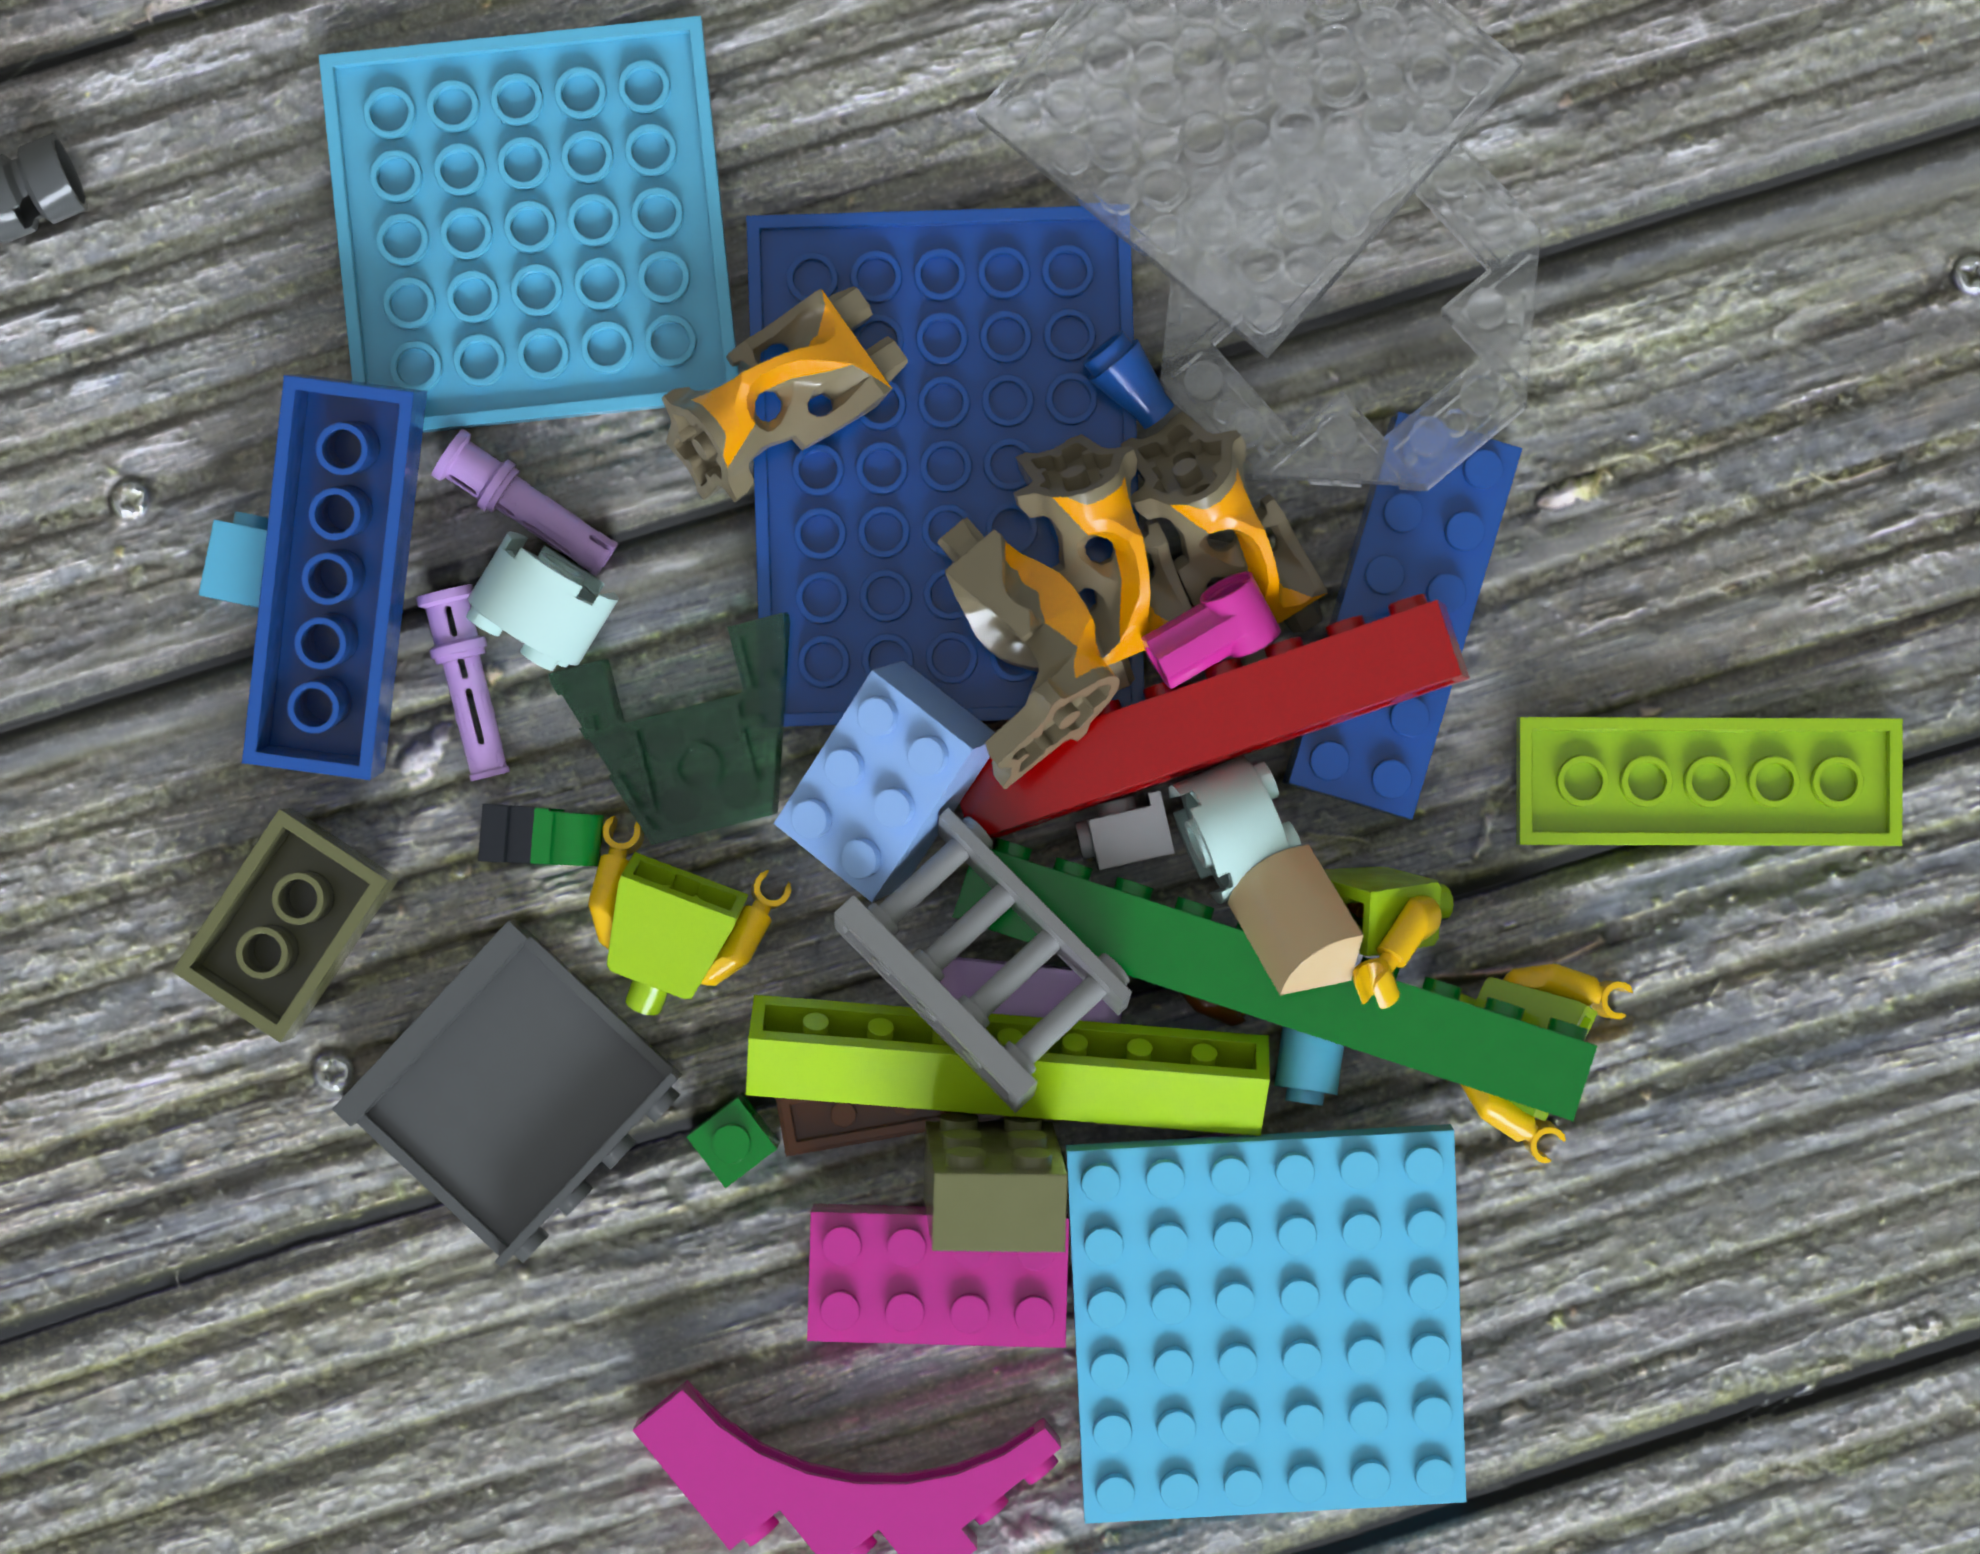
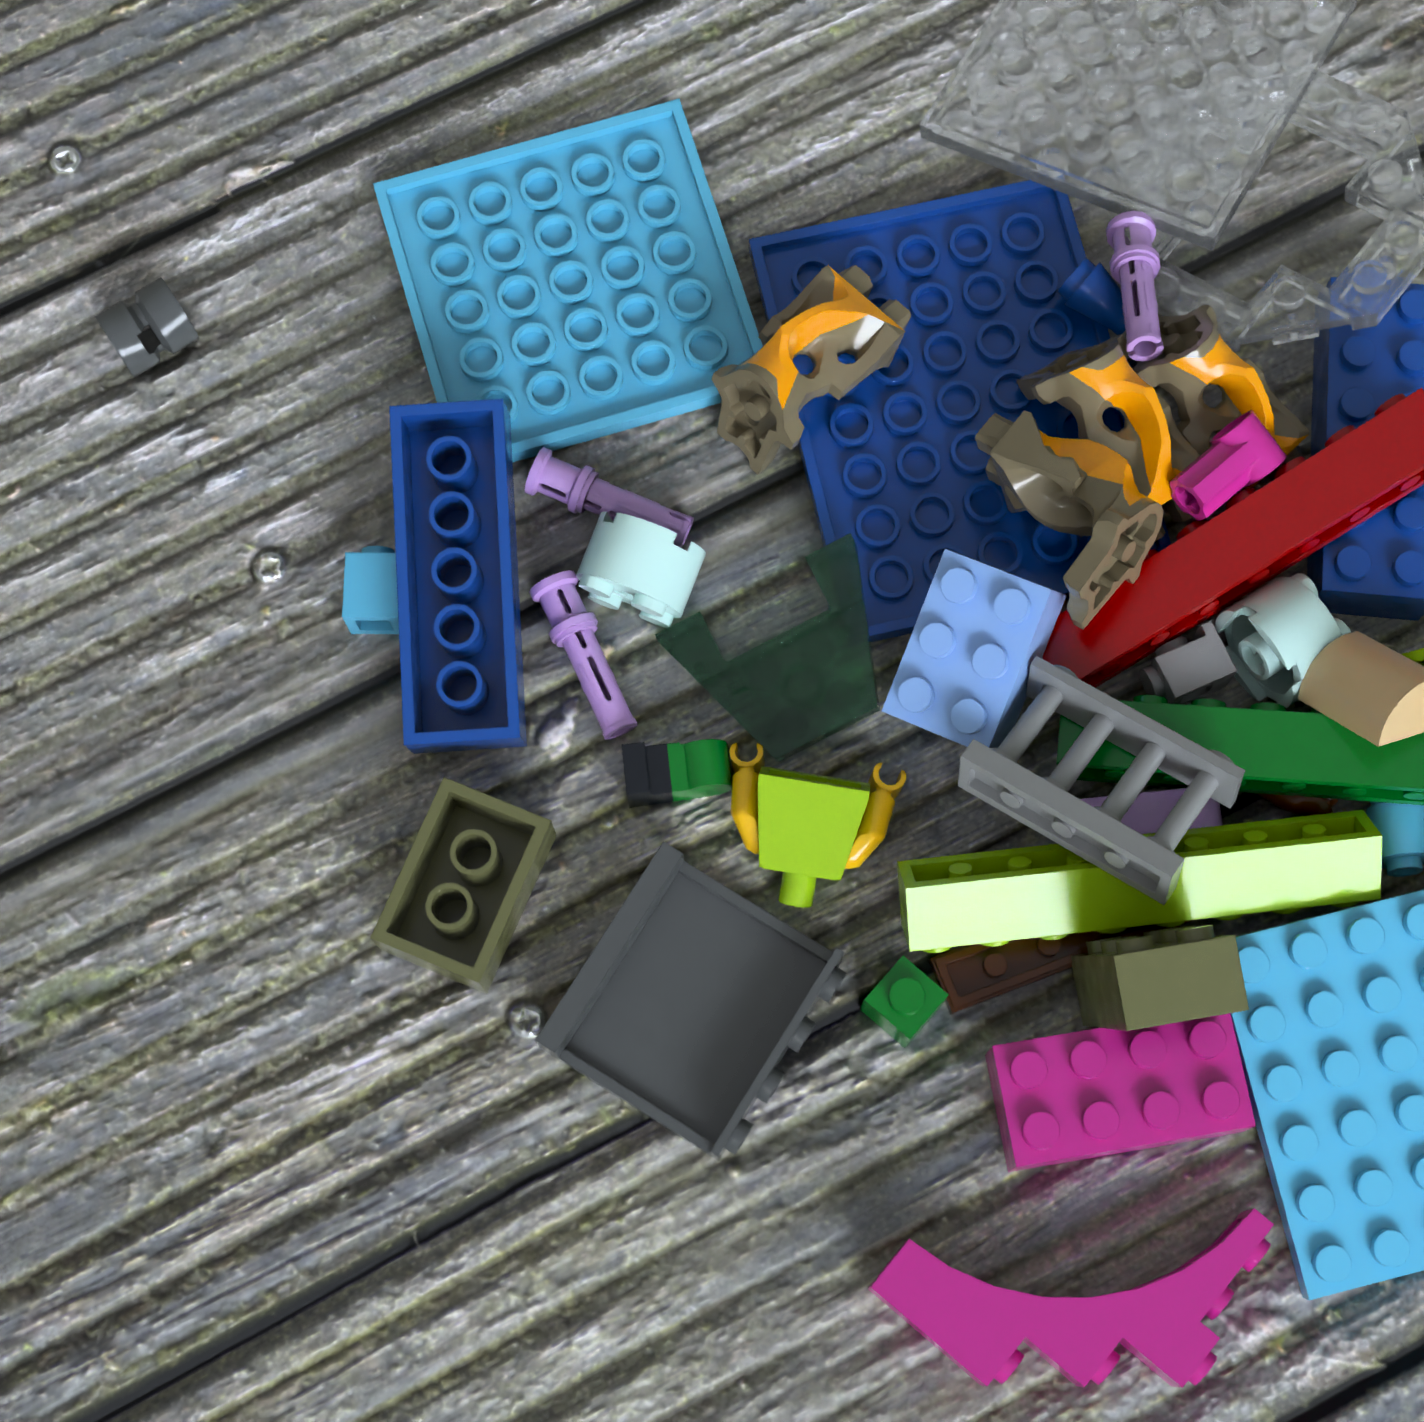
camera: 10 degrees left, 15 degrees down
none -> lavender pin [1106,211,1164,362]

